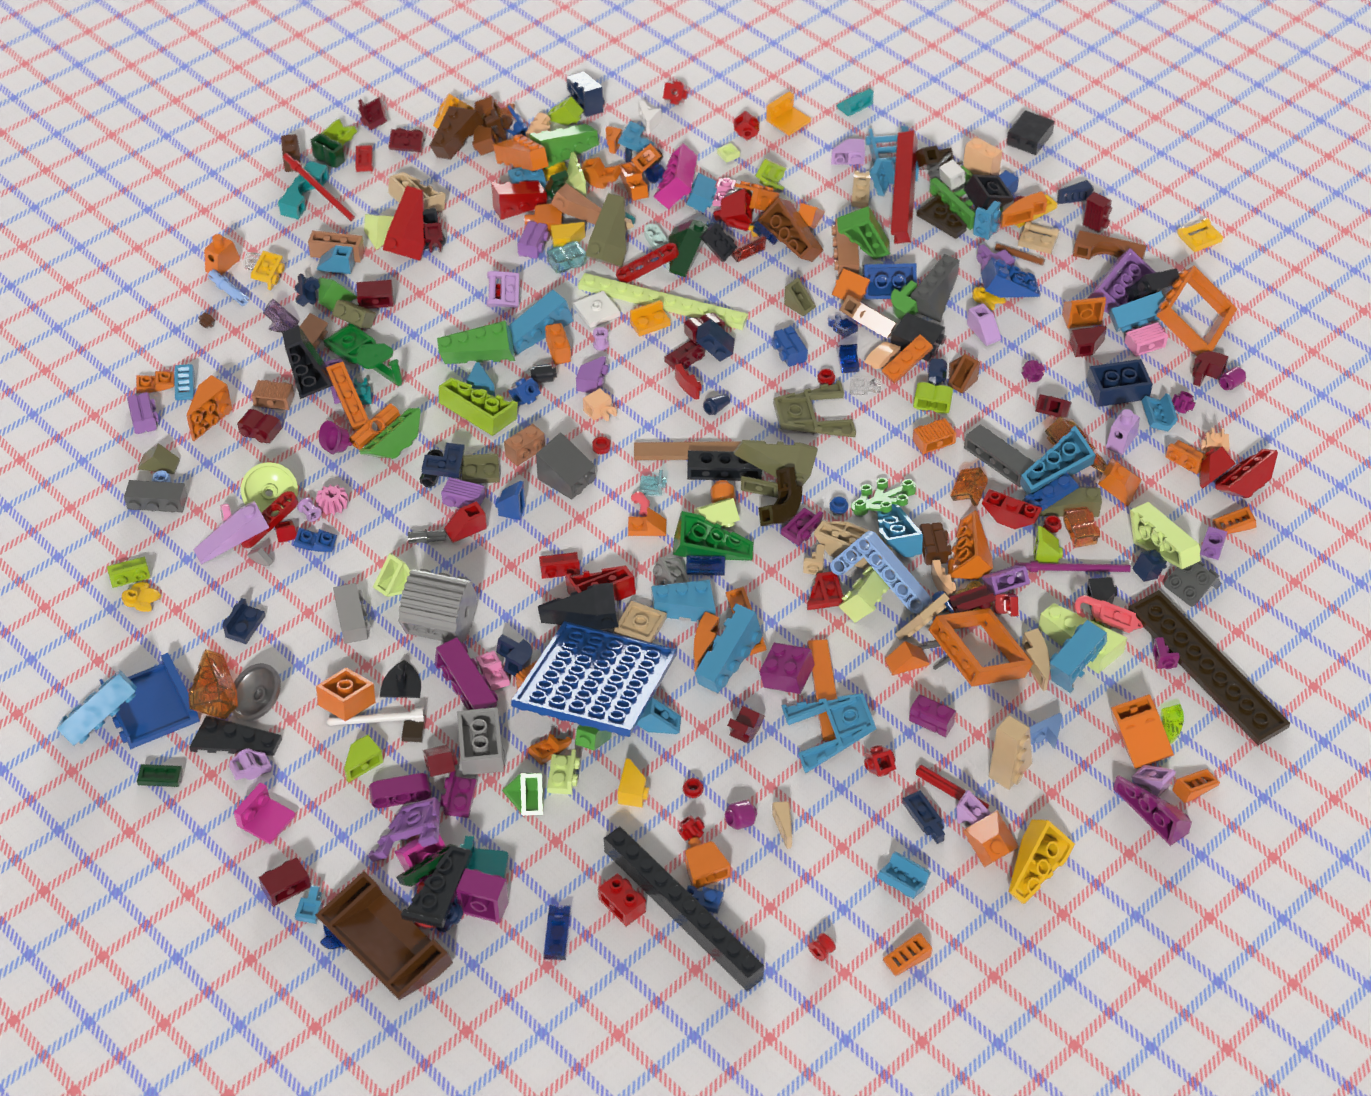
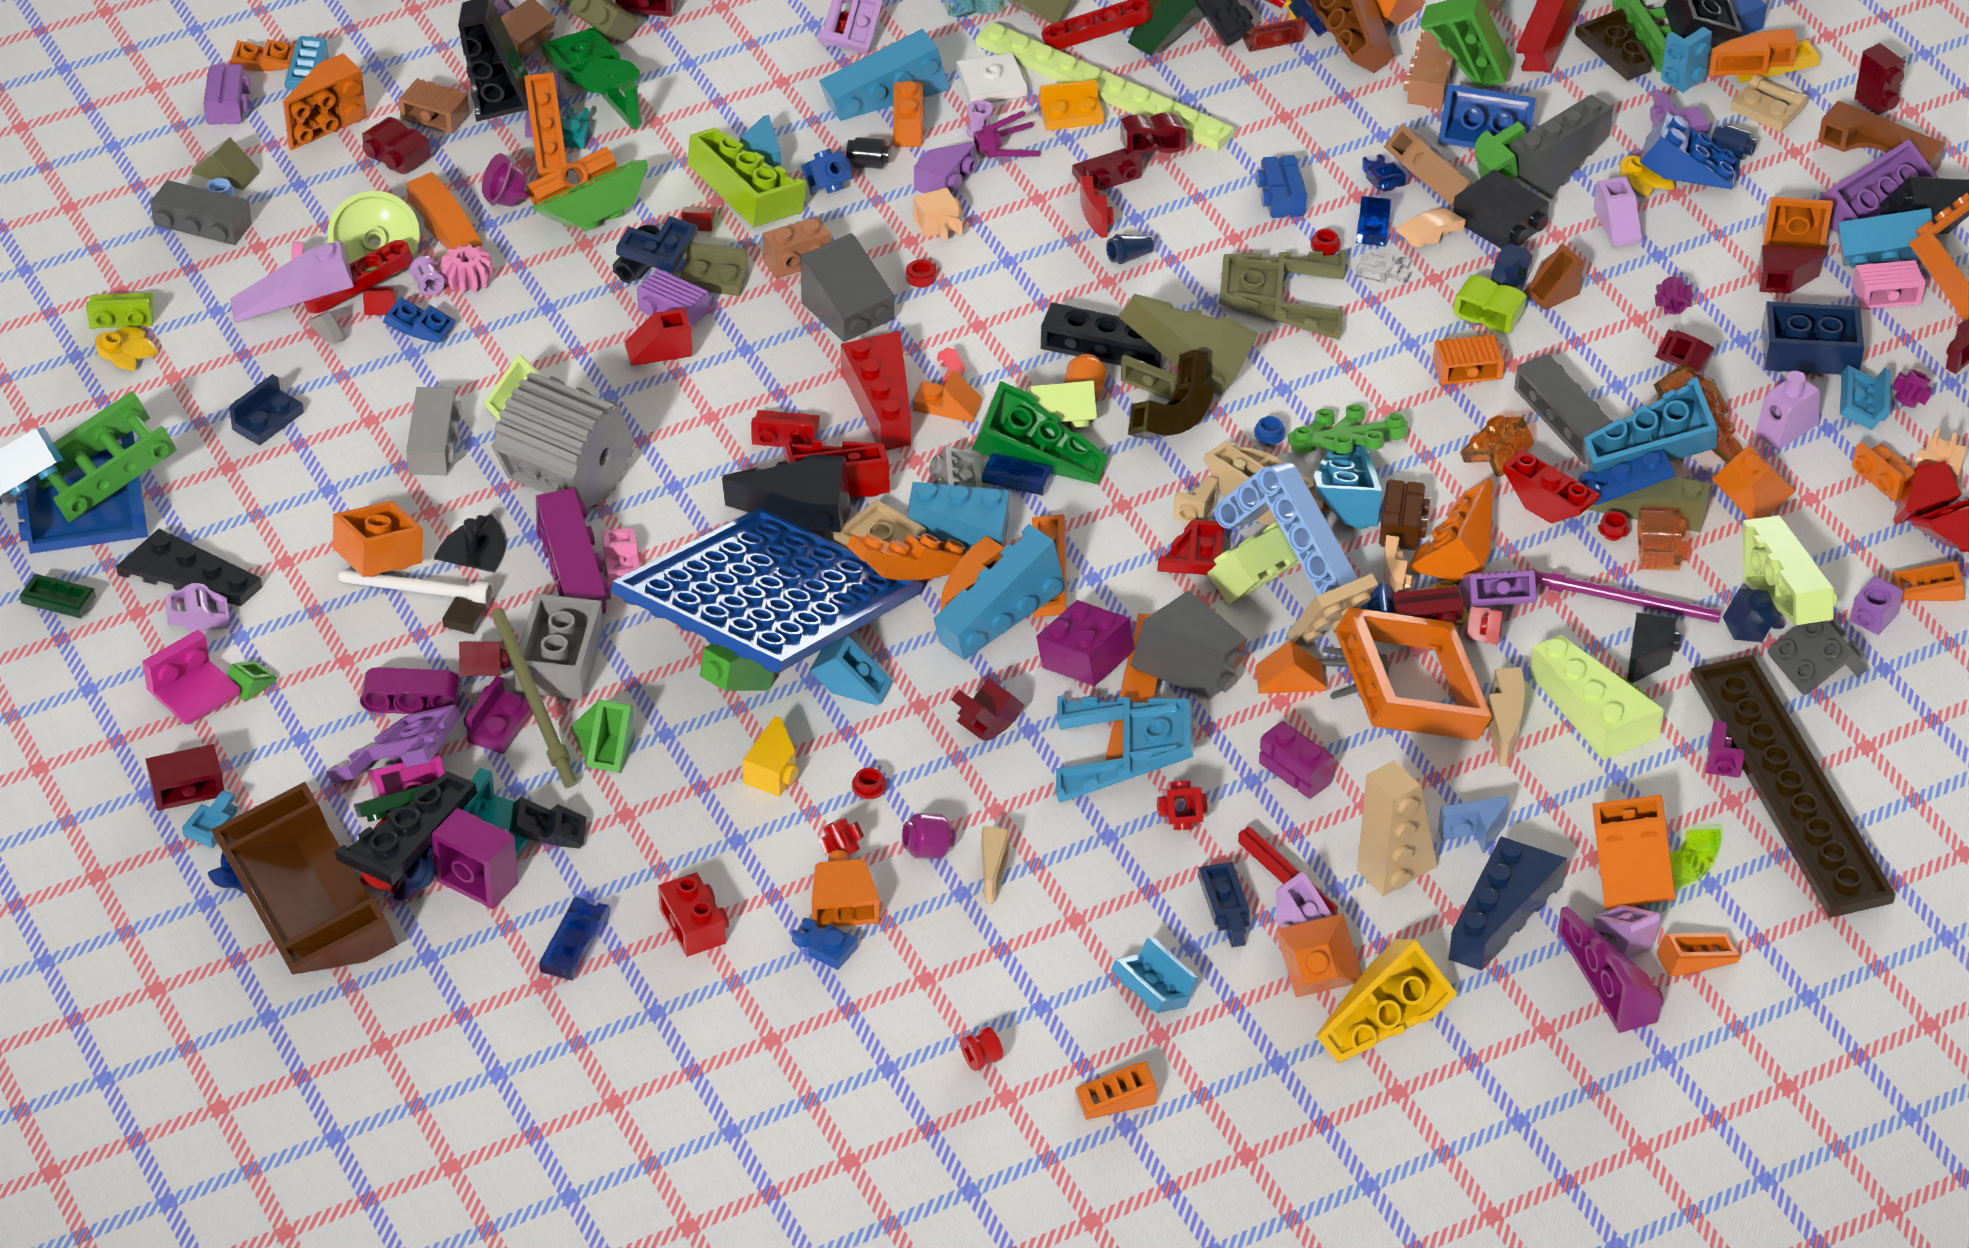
camera: 15 degrees right, 5 degrees down
clear orange wedge [189,649,238,720] -> none
flat silver dish [229,663,281,721] -> none
lime slope [344,735,383,783] -> none
dark grey axle [408,529,446,544] -> none
bright green wedge [437,321,515,364] -> none
blue slope [495,481,526,520] -> none
dark blue brick [496,634,532,677] -> none
orange slope [528,734,572,765] -> none
yellowish green bracket [547,749,580,795] -> none
black brick [604,826,764,992] -> none
medium nougat tile [634,441,741,460] -> none
clear light blue bracket [640,470,667,496] -> none
dark blue brick [696,319,735,362] -> none
magenta bracket [781,508,823,546] -> none
olive slope [784,277,816,316] -> none
orange piece [831,268,871,301] -> none
orange plate [882,335,933,384] -> none
dark orange bar [995,243,1045,266] -> none
lime slope [1033,526,1063,563] -> none
dark azure wedge [1049,620,1107,694] -> none
dark blue slope [1057,180,1094,204] -> none
coral plate [1075,595,1143,633] -> none
none -> bright green fence [34,391,177,523]
none -> bright green slope [227,661,277,700]
none -> orange slope [406,172,482,250]
none -> olive bar [491,608,577,788]
none -> black slope [509,797,587,849]
none -> red slope [681,207,716,231]
none -> red wedge [841,331,911,451]
none -> orange slope [846,533,966,580]
none -> magenta plant [973,111,1041,159]
none -> dark grey slope [1130,590,1247,699]
none -> dark blue wedge [1448,836,1567,971]
none -> dark blue brick [1711,124,1757,160]

